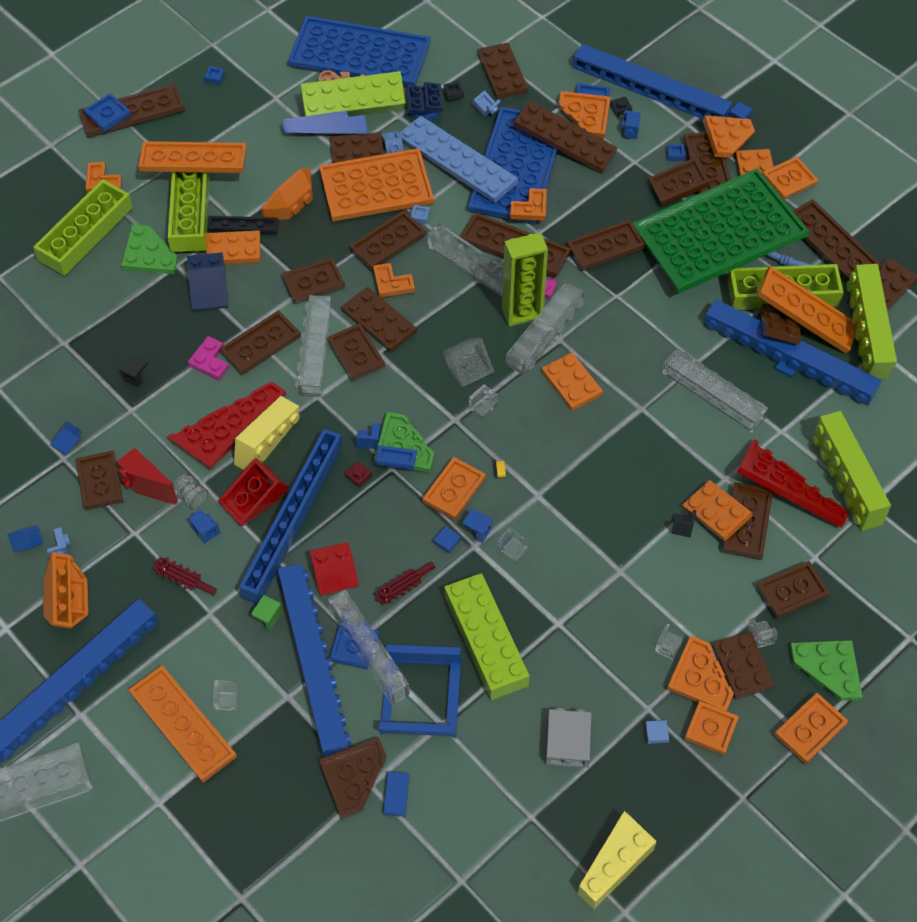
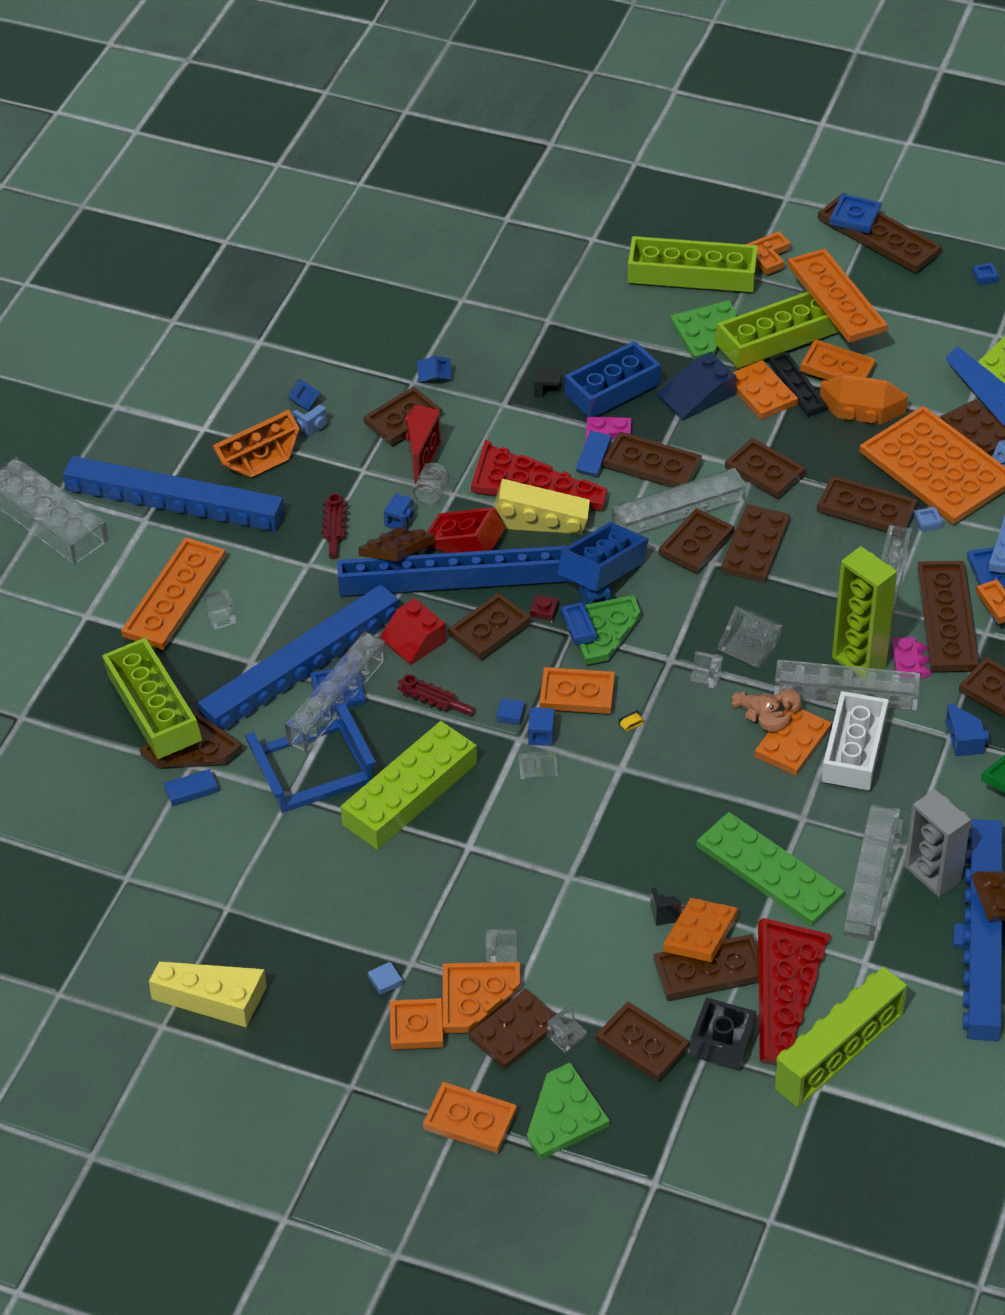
camera: 65 degrees right, 10 degrees down
bright green panel [252,595,283,631] -> none
orange plate [373,263,415,298] -> none
light grey panel [546,708,591,768] -> none
none -> lime brick [102,637,202,759]
none -> reddish brown plate [358,527,435,561]
none -> reddish brown plate [448,592,531,660]
none -> blue brick [557,522,649,591]
none -> blue brick [565,341,661,417]
none -> blue tile [576,430,612,478]
none -> black brick [689,997,756,1071]
none -> bright green plate [696,812,844,927]
none -> nougat animal [731,689,802,732]
none -> orange plate [799,339,876,380]
none -> white brick [822,691,889,791]
none -> light grey brick [904,789,971,897]
none -> blue slope [945,704,989,756]

